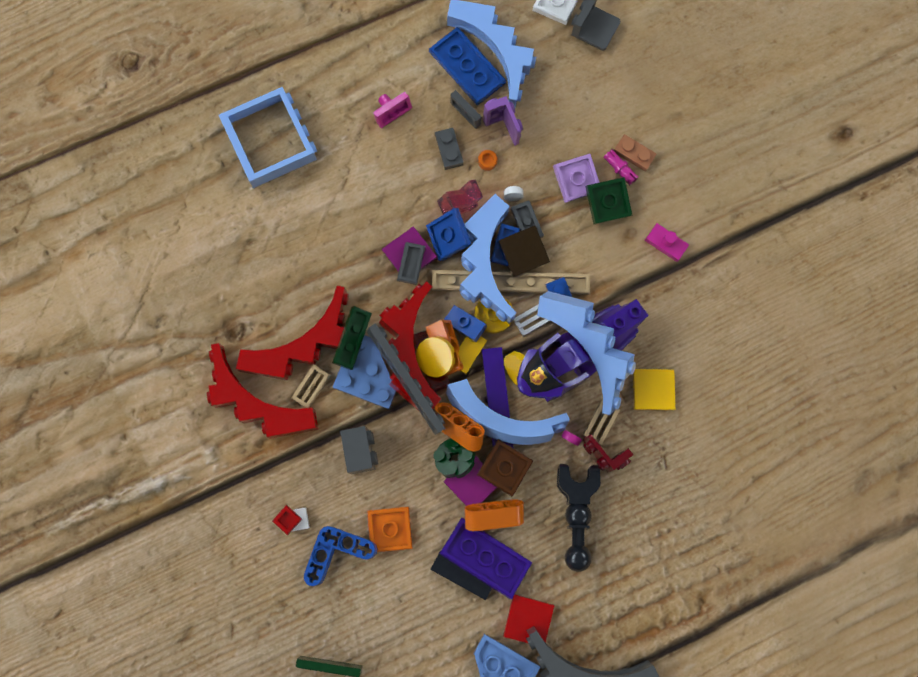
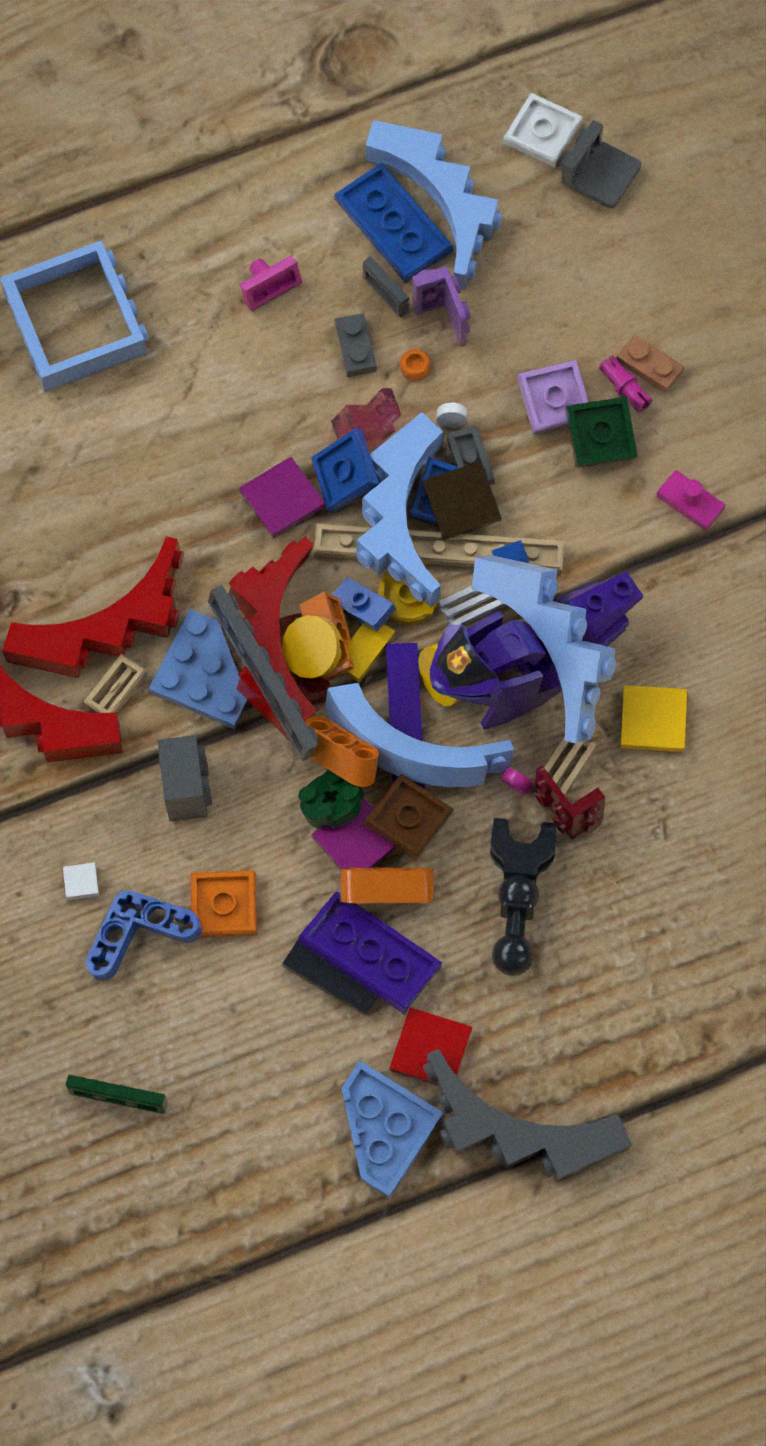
camera: 10 degrees right, 10 degrees down
red tile [272,505,302,535] -> none
dark green tile [332,306,372,370] -> none
dark grey tile [397,242,425,285] -> none

